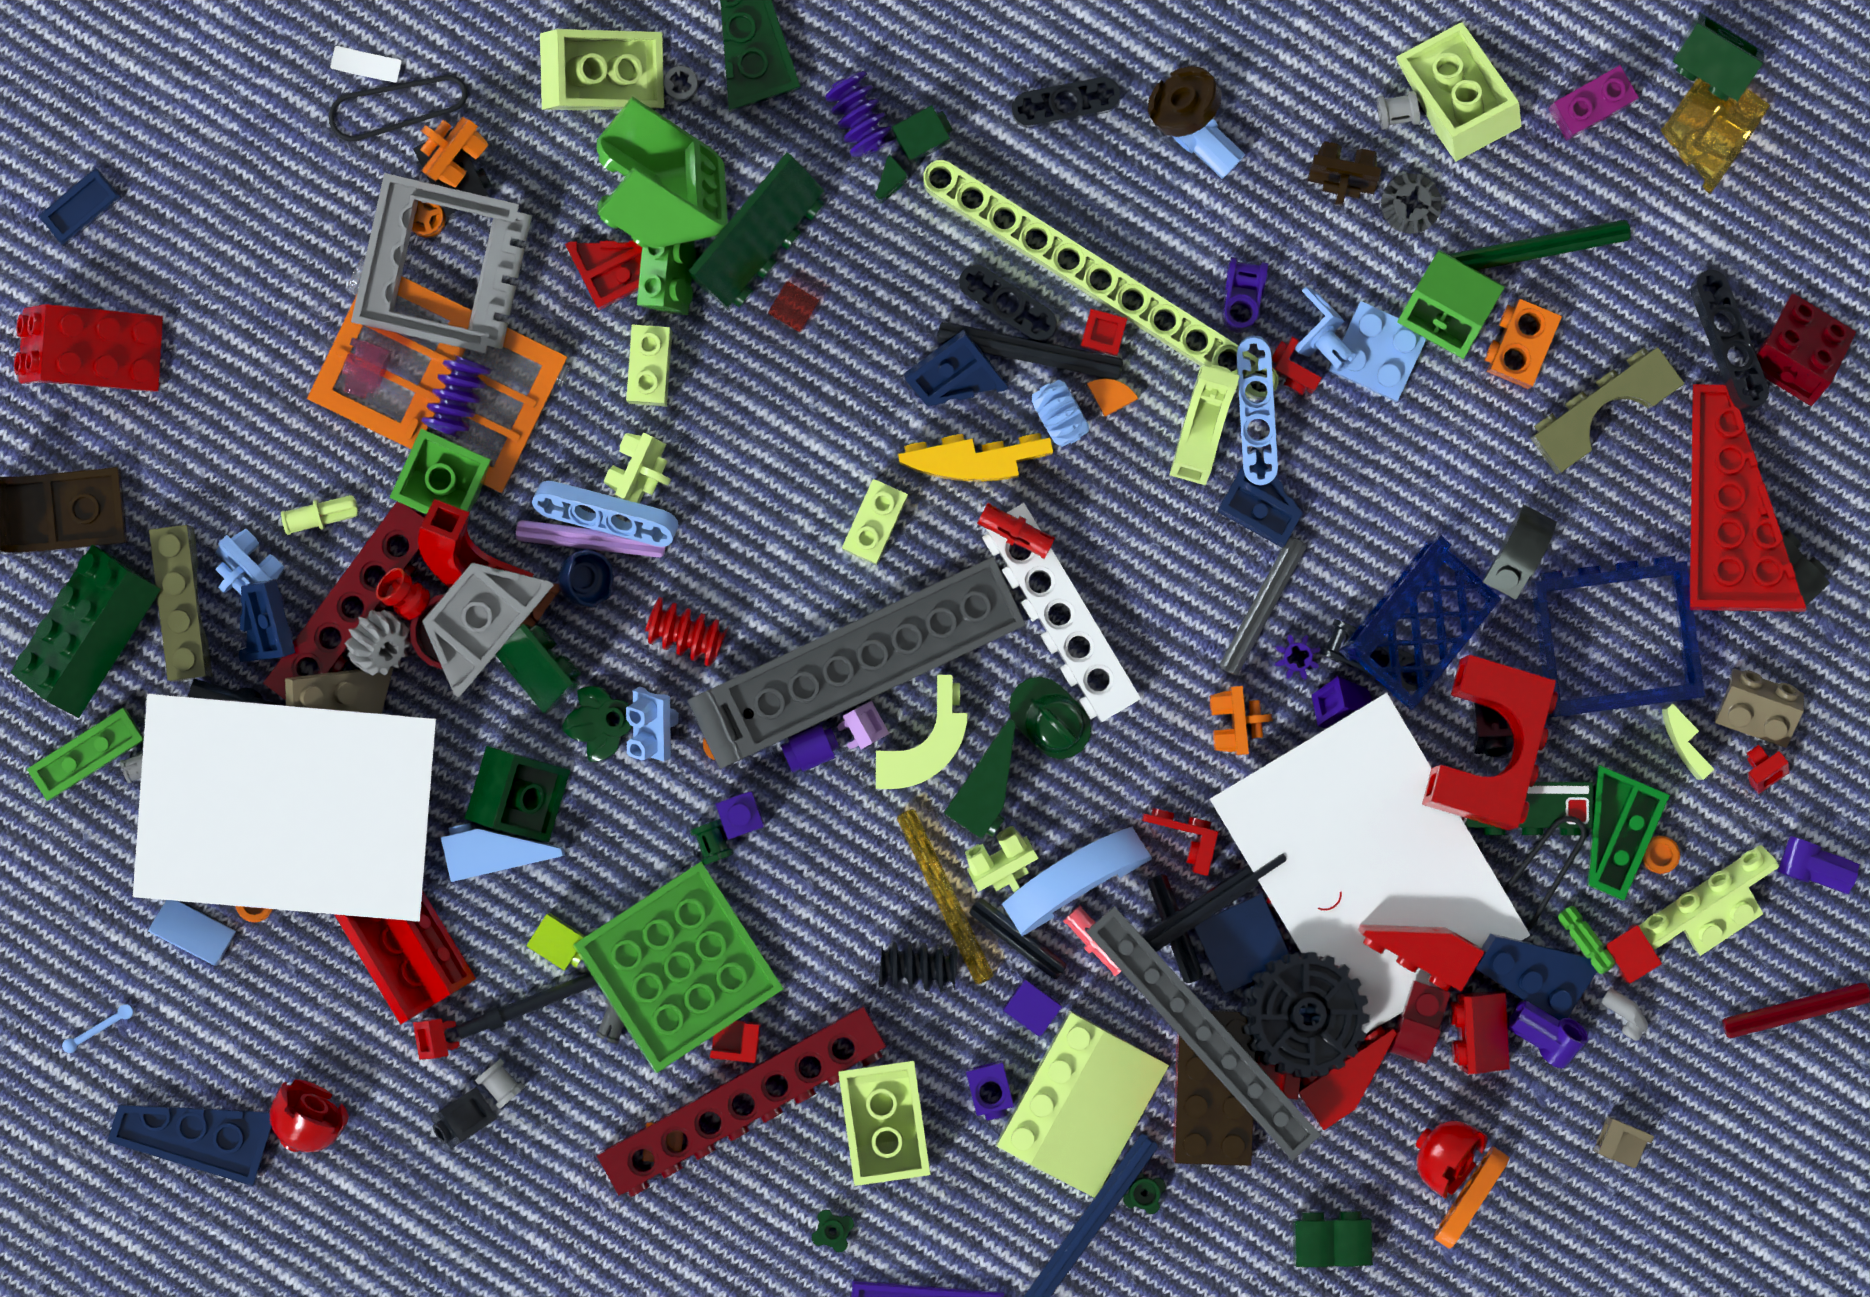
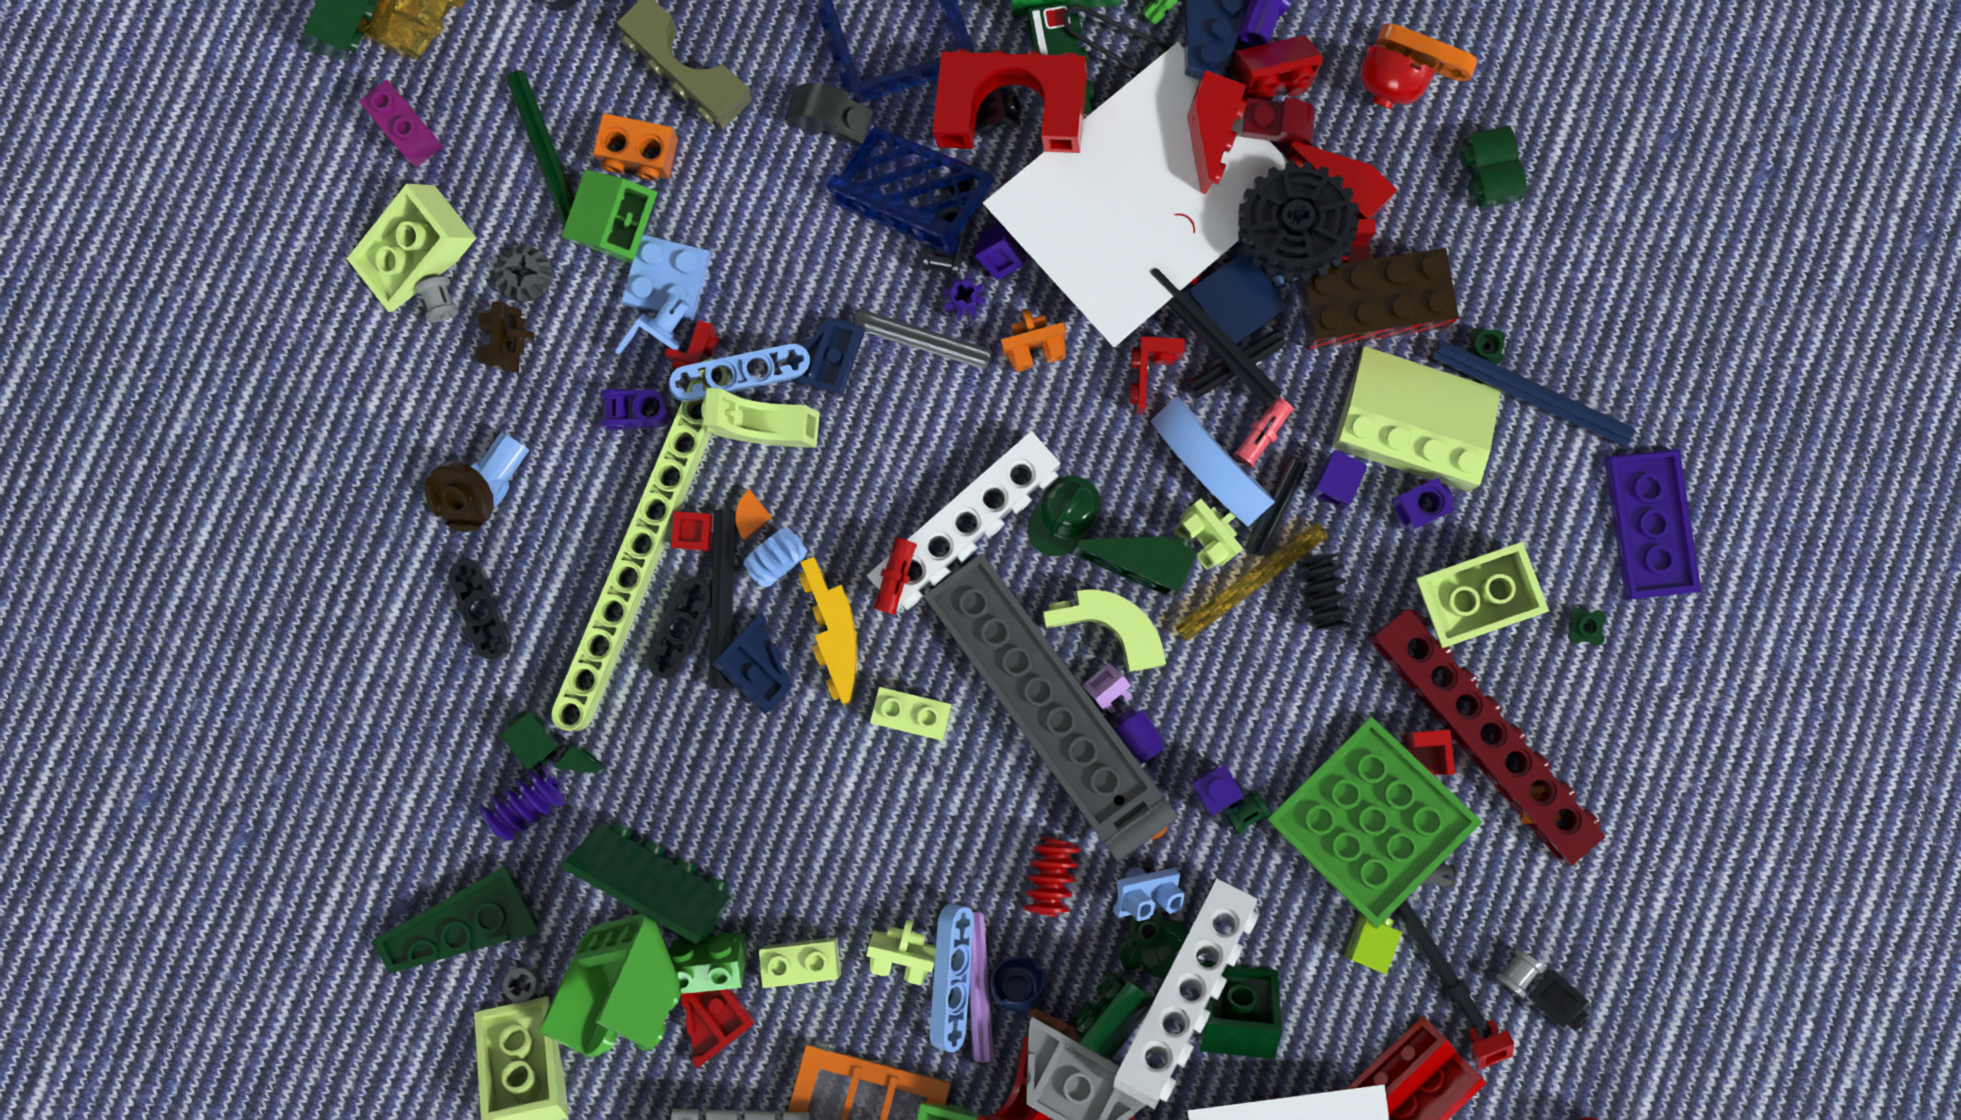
camera: 100 degrees left, 5 degrees down
light blue slope [441,823,565,882] -> none
clear red tile [768,281,820,333] -> none
dark grey plate [1086,906,1321,1161] -> none
none -> white brick [1113,879,1260,1109]

